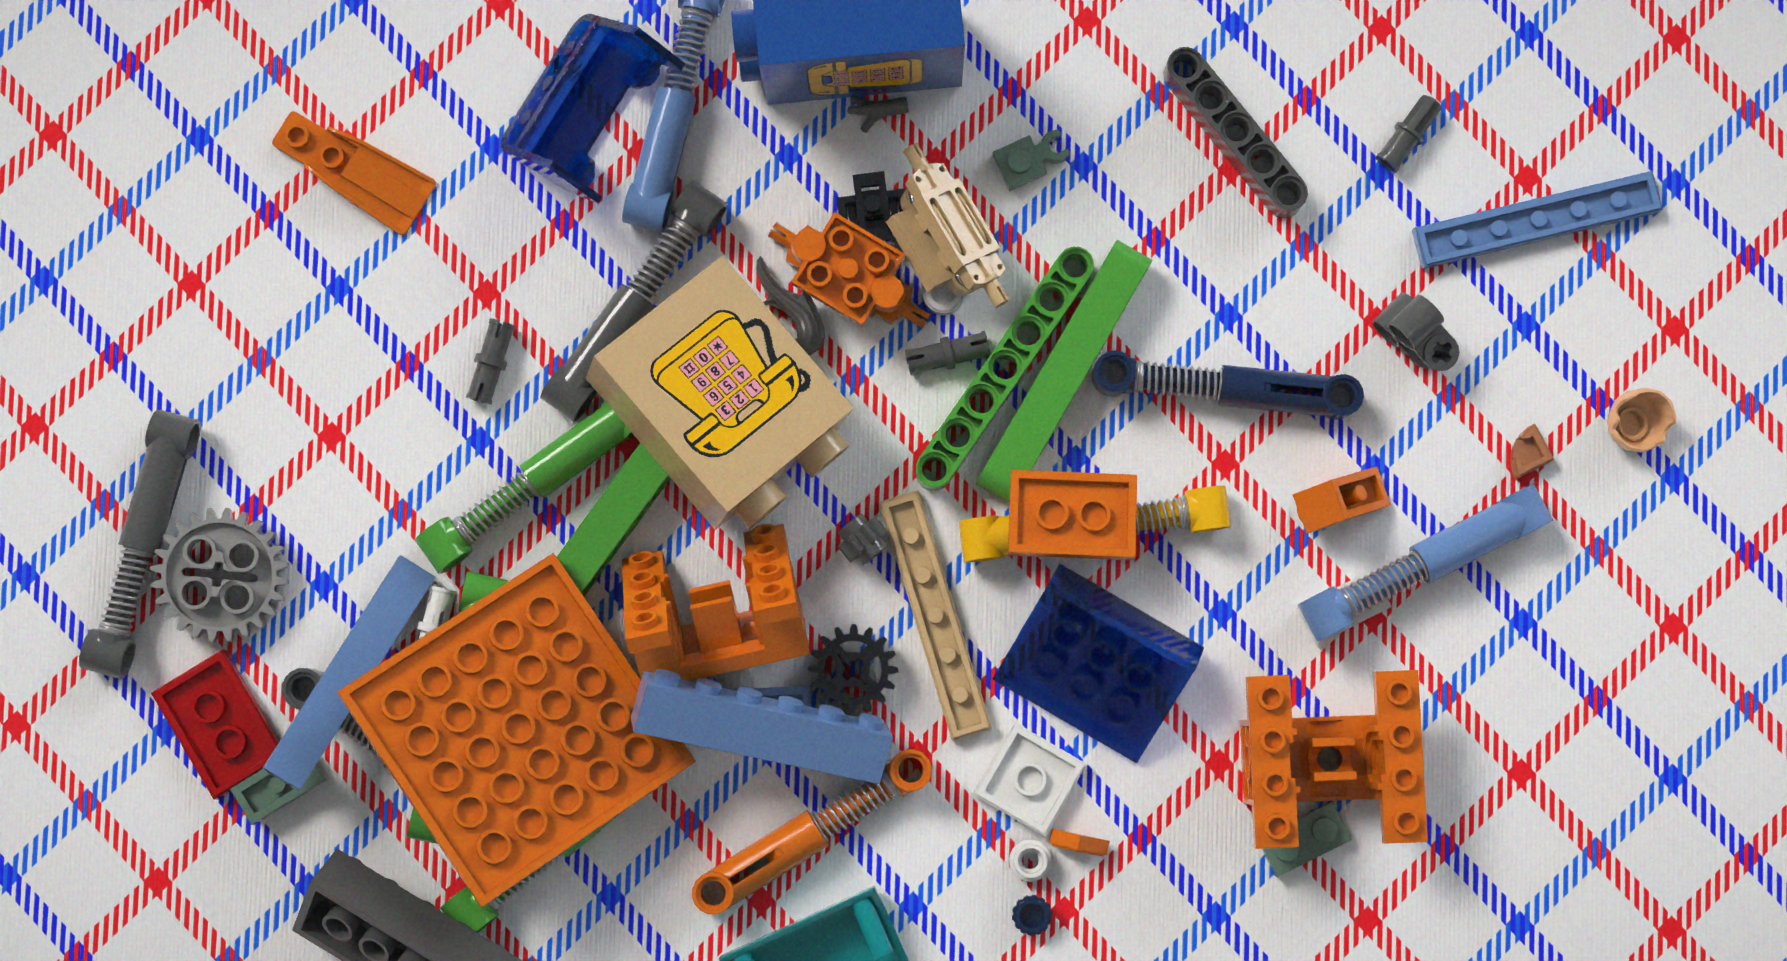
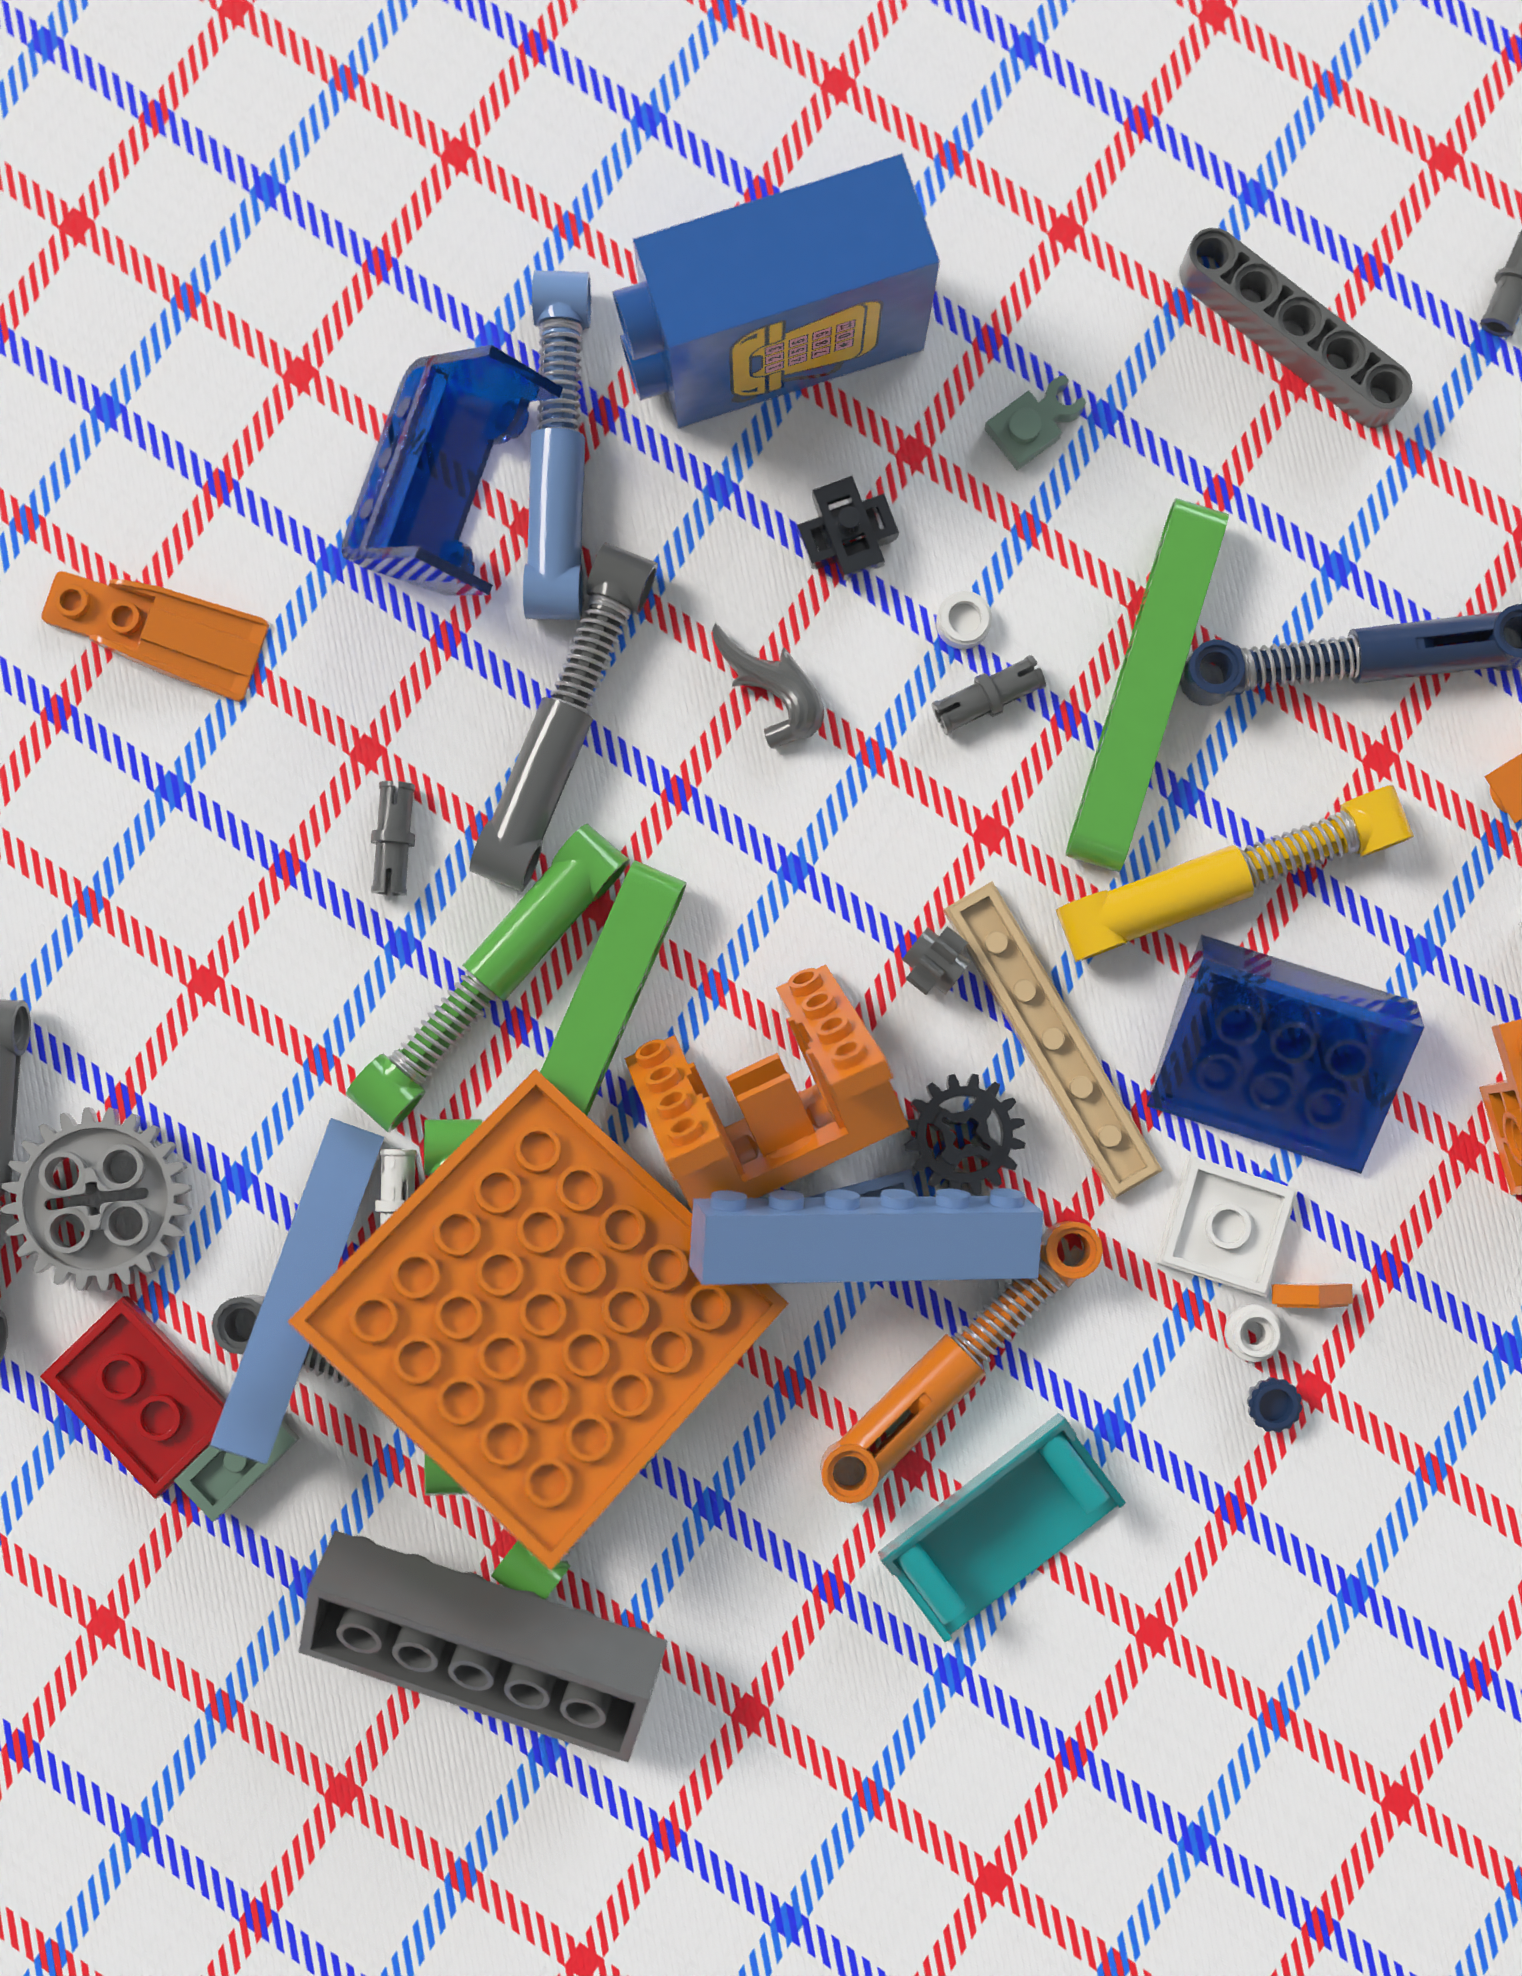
camera: 15 degrees left, 0 degrees up
tan brick [586,255,854,530] -> none
orange piece [768,212,931,329] -> none
dark grey bar [847,96,909,133] -> none
tan piece [886,143,1010,309] -> none
bright green beam [916,247,1094,491] -> none
orange plate [1008,470,1137,560] -> none

